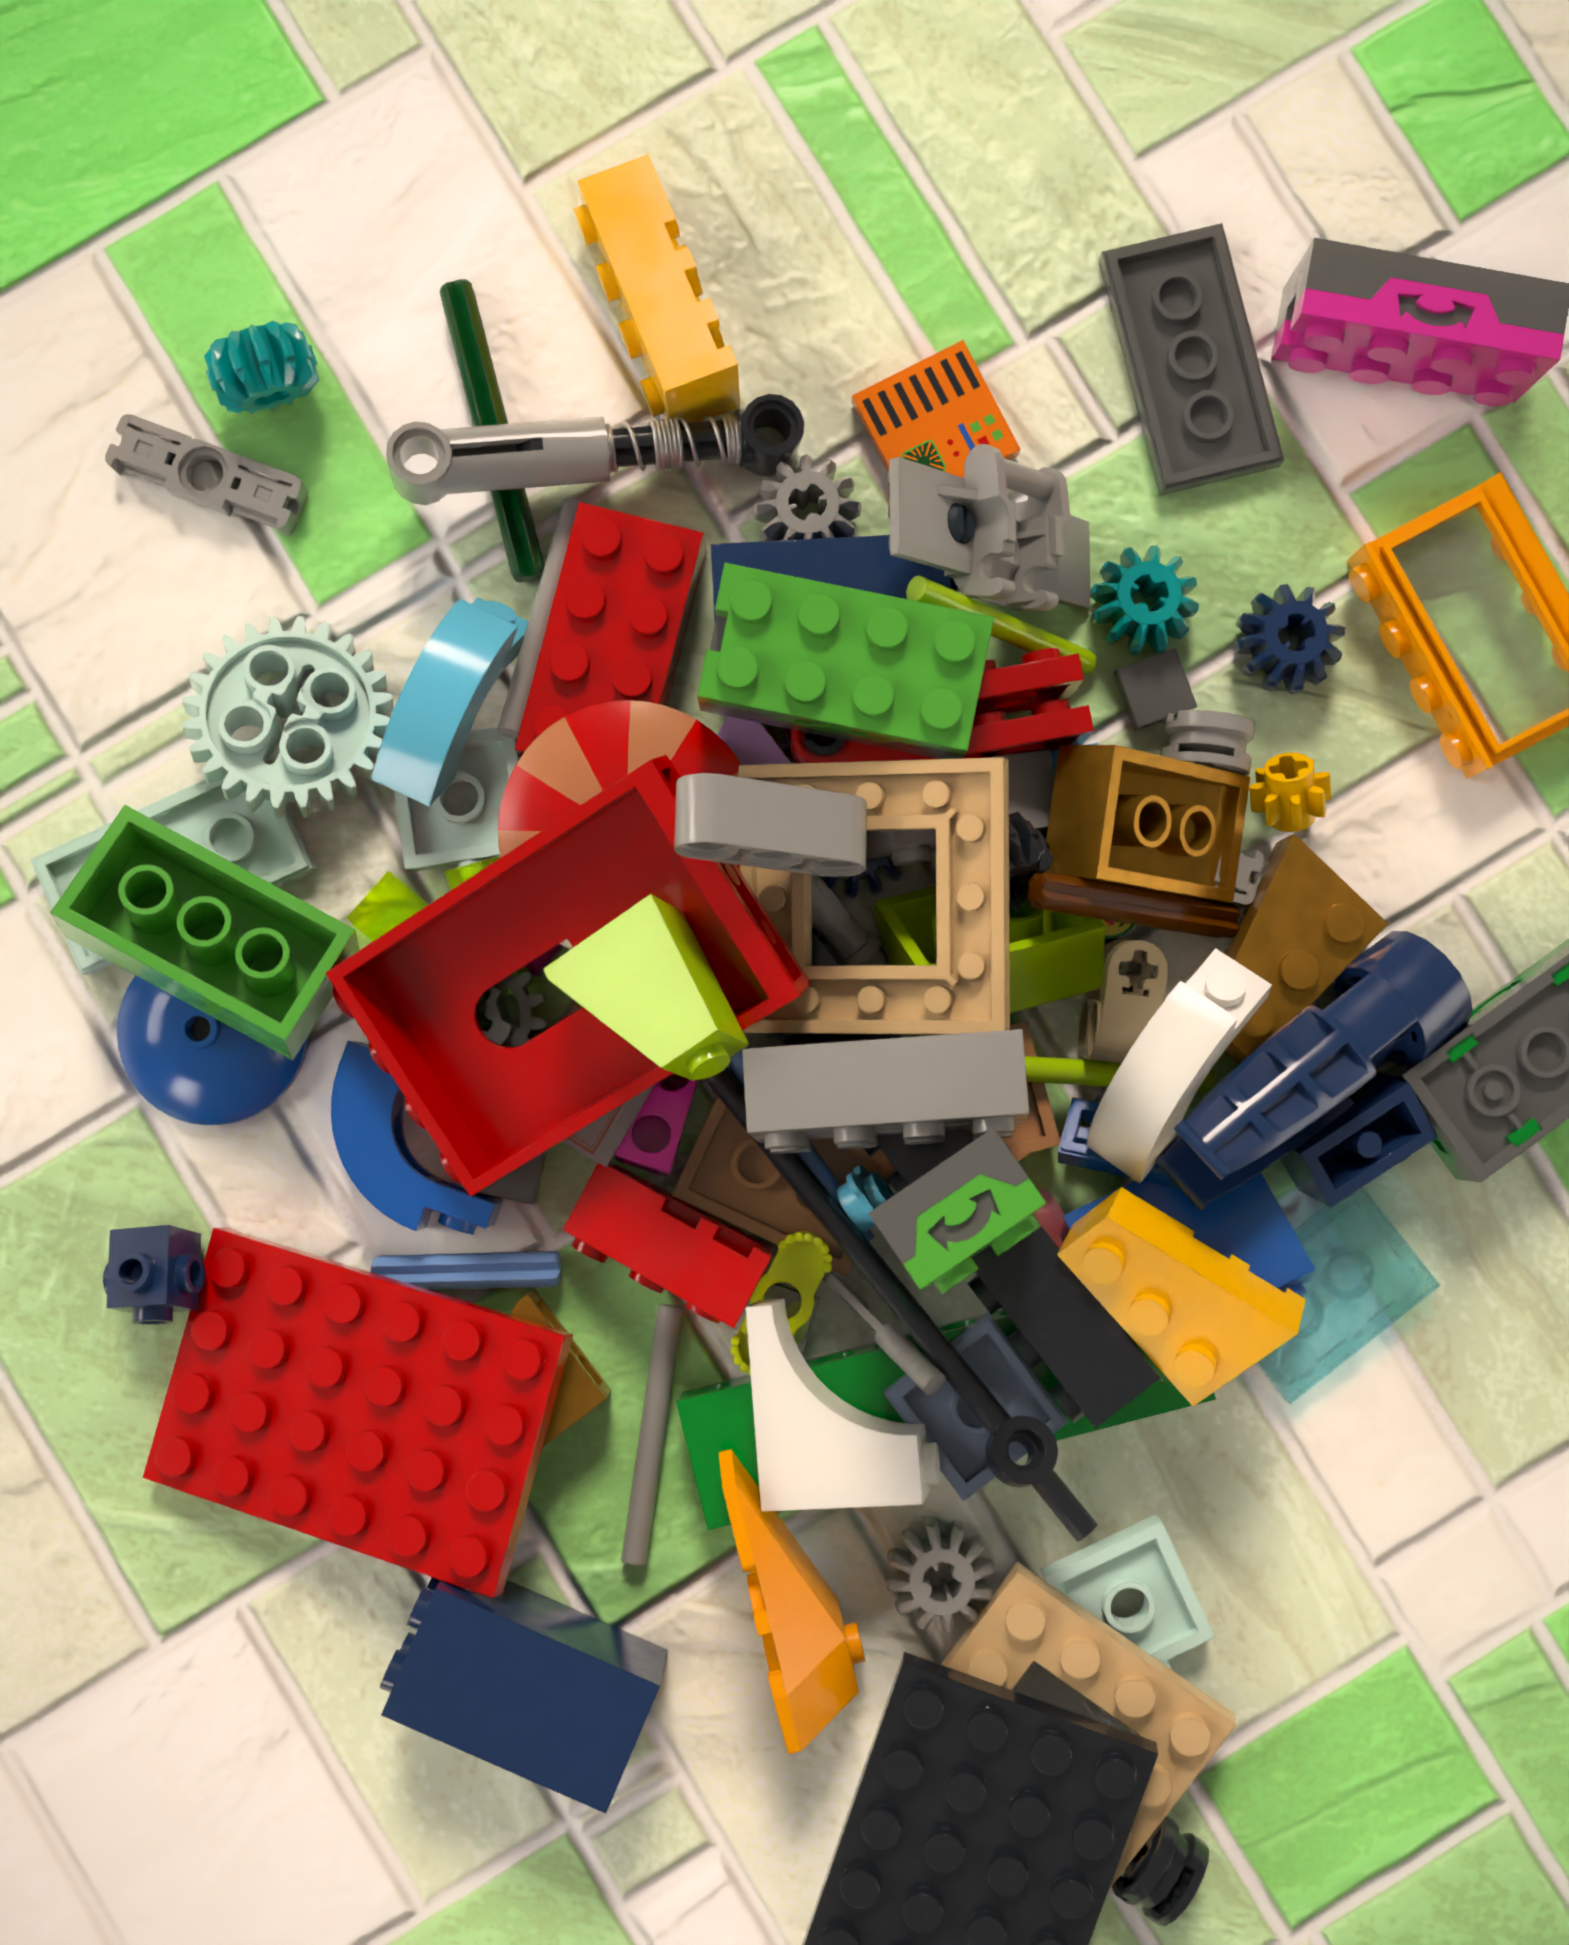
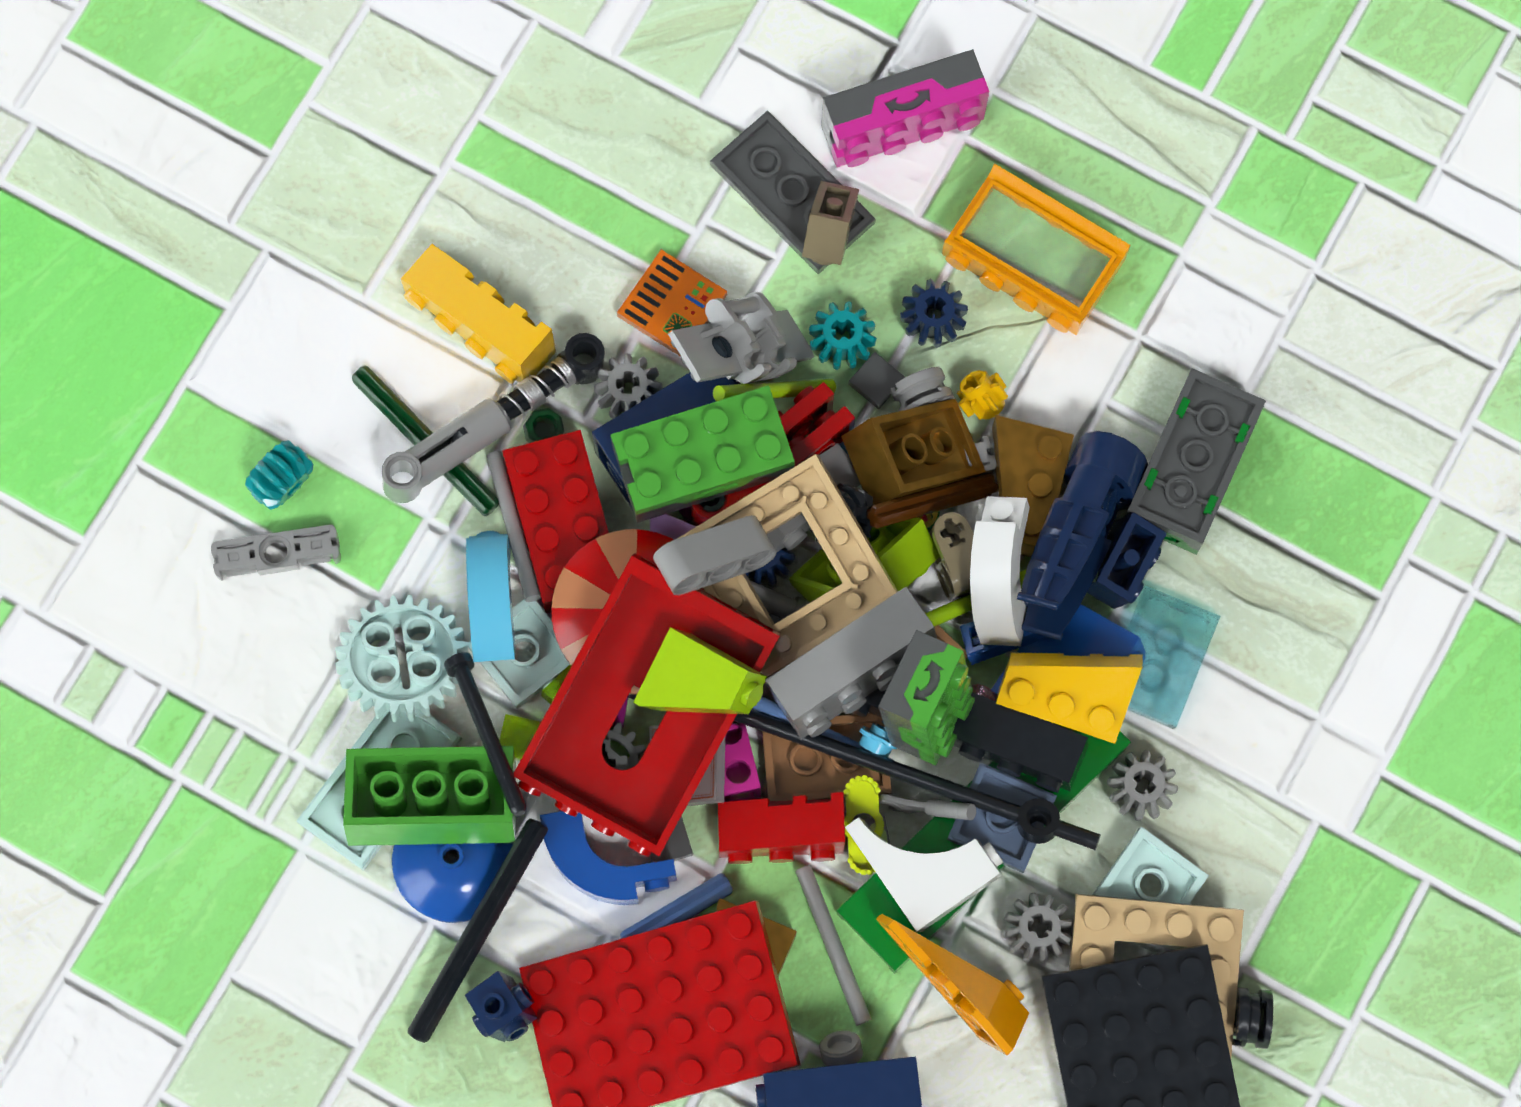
camera: 30 degrees left, 10 degrees down
none -> black axle [407,818,548,1043]
none -> black bar [444,652,527,817]
none -> dark green tile [523,408,565,443]
none -> dark tan slope [802,181,859,265]
none -> light grey tile [819,1031,863,1066]
none -> light grey gear [1107,750,1178,821]

